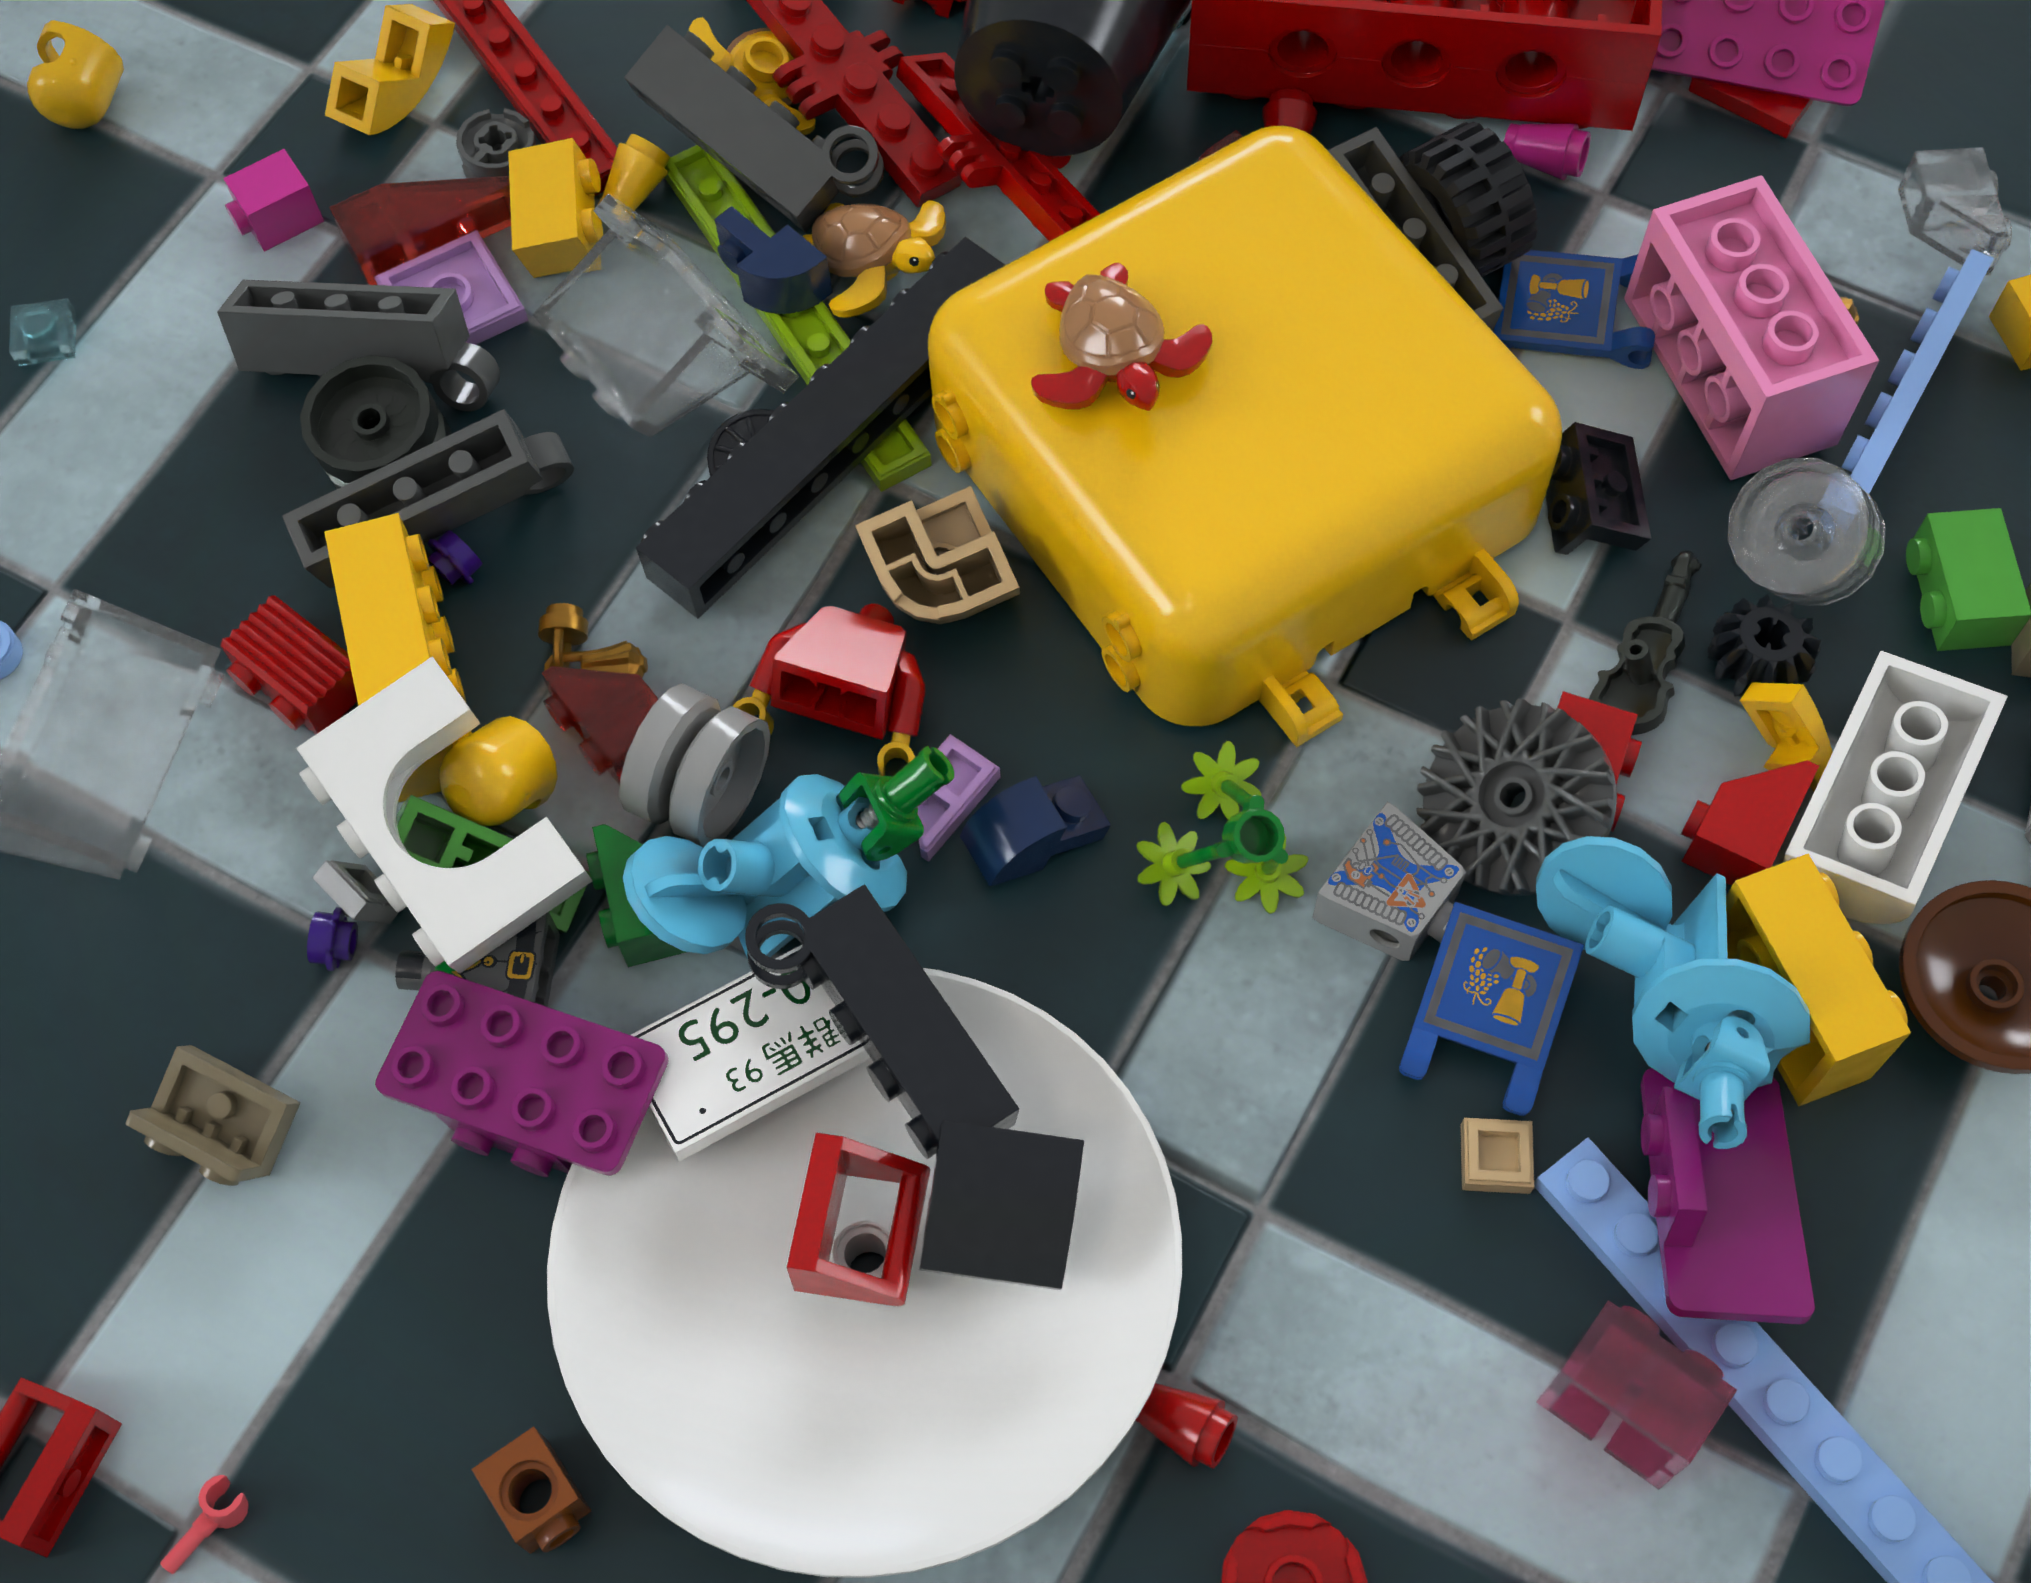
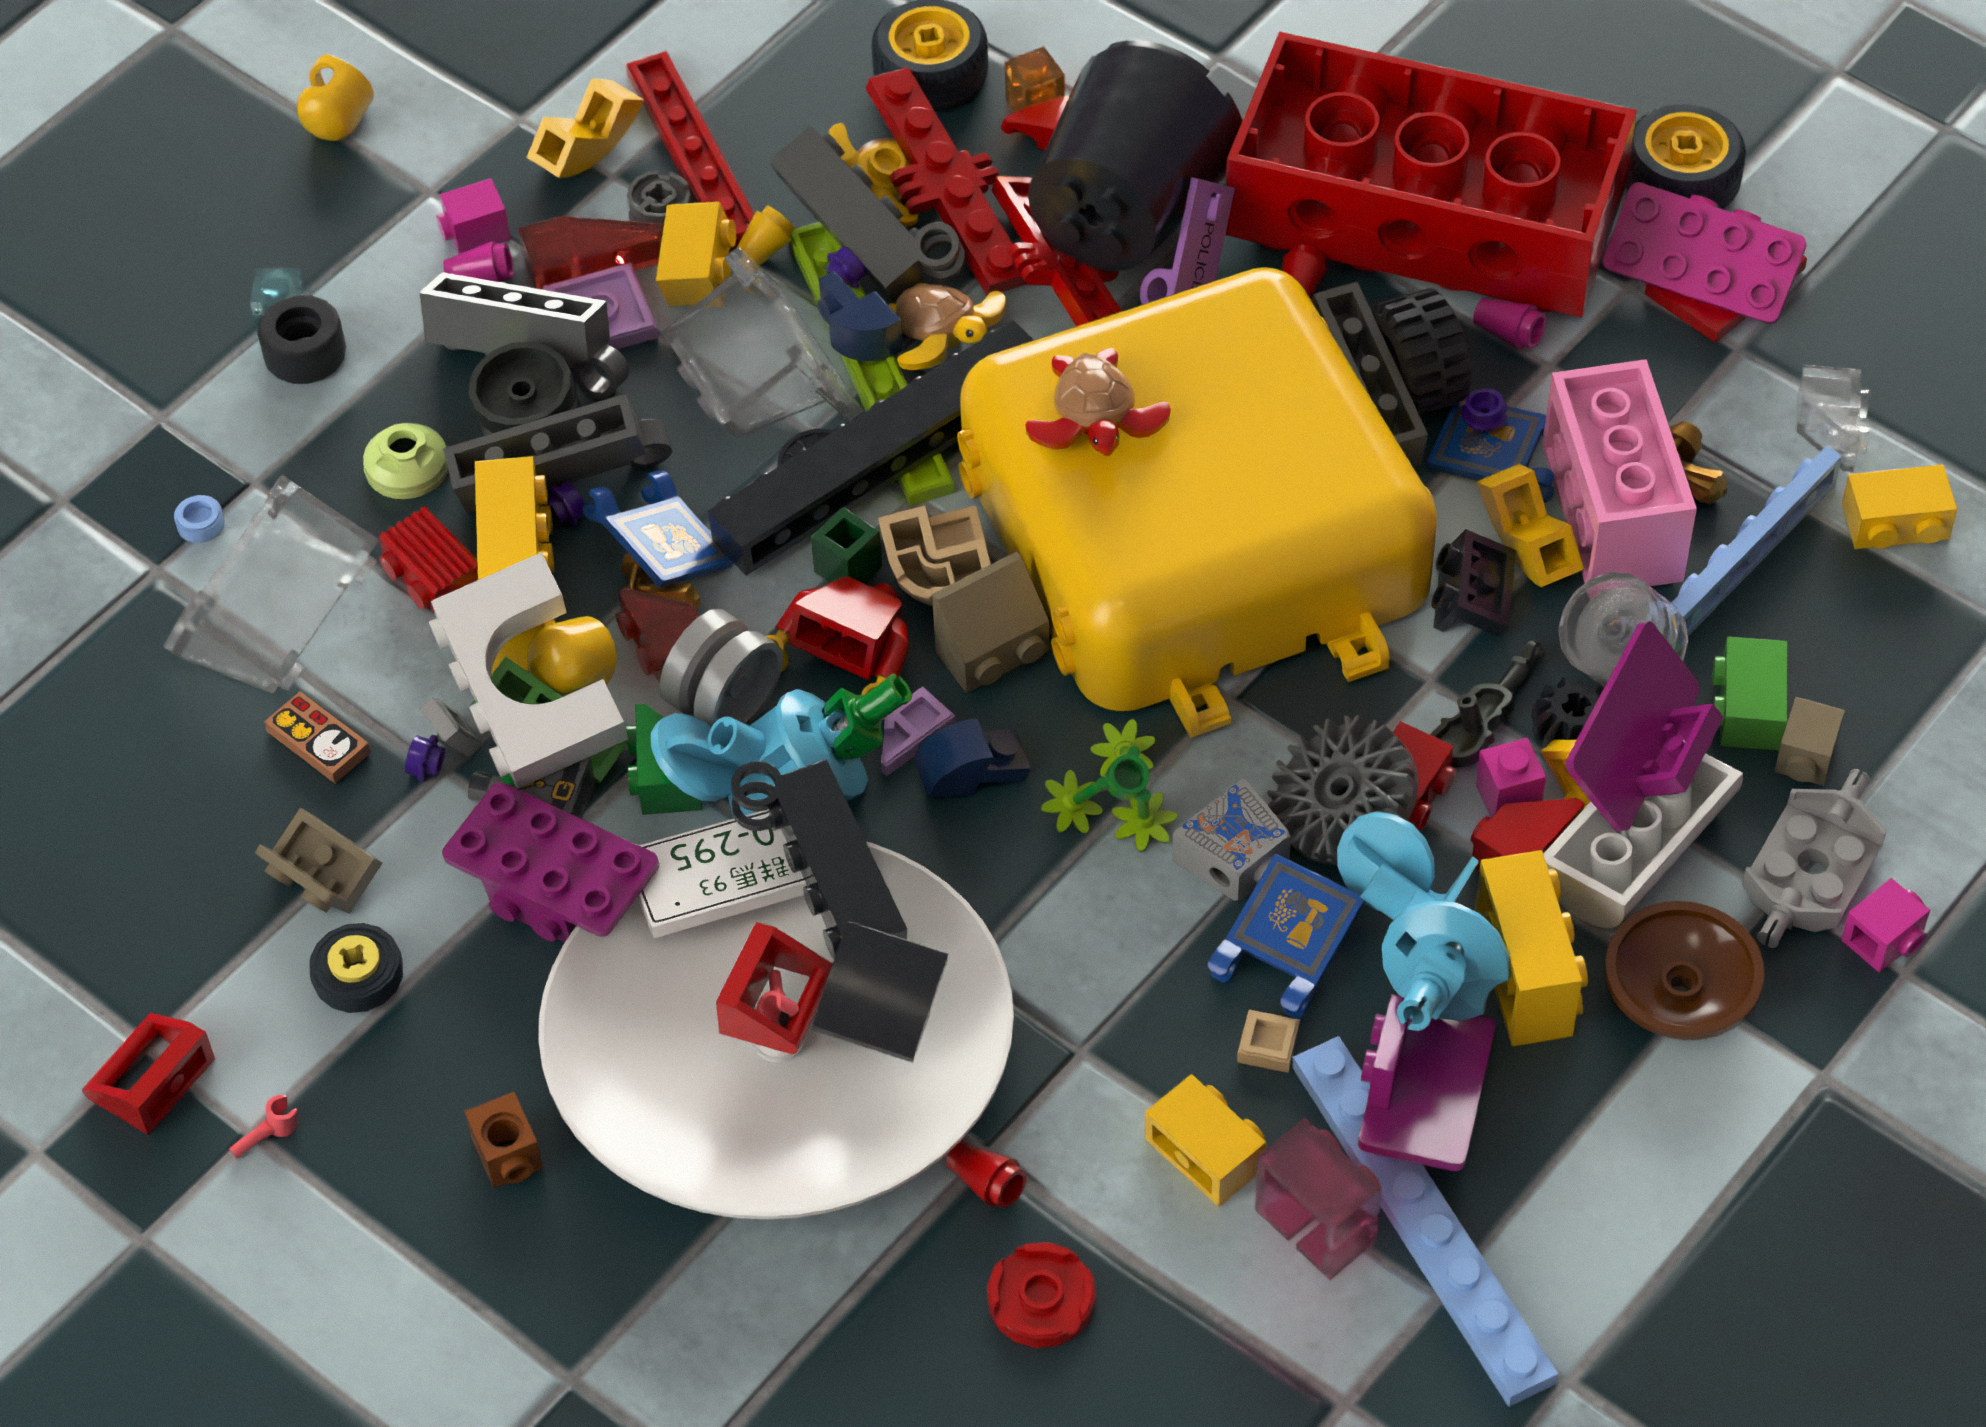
camera: 10 degrees right, 10 degrees down
none -> black tyre [257,295,346,384]
none -> tile [264,691,371,784]
none -> black wheel [310,923,403,1013]
none -> yellowish green piece [363,423,449,499]
none -> dark pink cone [443,241,514,283]
none -> flag [583,470,734,588]
none -> coral hand [756,970,799,1025]
none -> dark green brick [811,507,882,583]
none -> dark purple plate [825,246,867,289]
none -> dark tan slope [932,551,1050,693]
none -> medium lavender door [1140,178,1235,305]
none -> yellow brick [1145,1074,1266,1207]
none -> dark purple plate [1461,388,1508,432]
none -> yellow brick [1476,464,1584,587]
none -> dark pink brick [1476,737,1546,818]
none -> magenta bracket [1566,621,1723,832]

